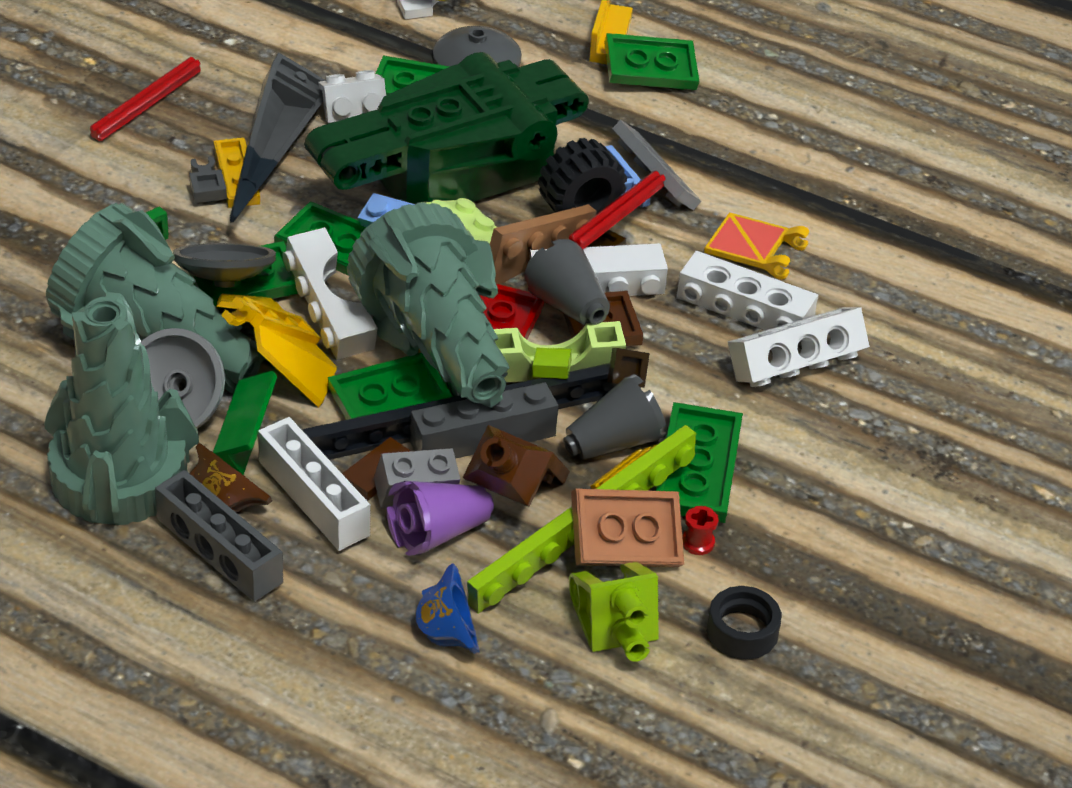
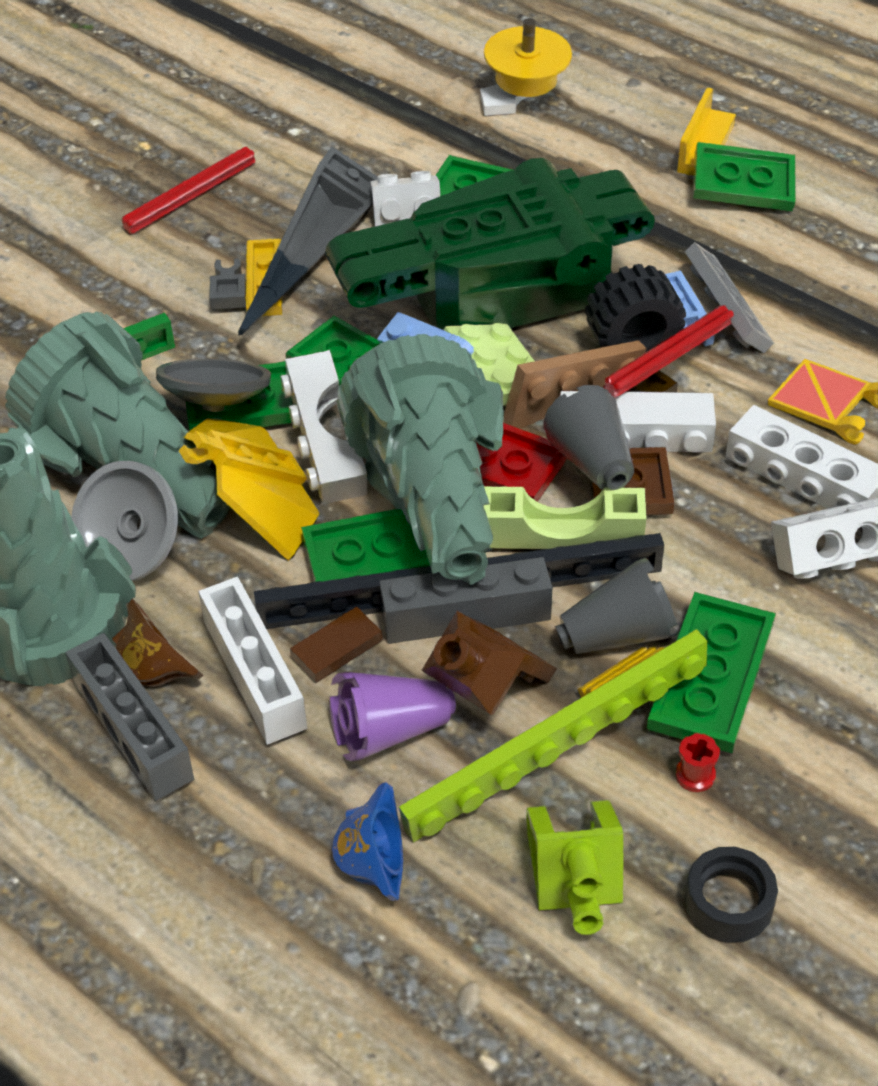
camera: 15 degrees right, 5 degrees up
green panel [213,371,277,475] -> none
light grey brick [374,448,461,508] -> none
dark grey dish [433,26,522,67] -> none
lime tile [532,347,572,379] -> none
nougat tile [571,489,685,567] -> none
dark brown tile [607,348,650,388] -> none

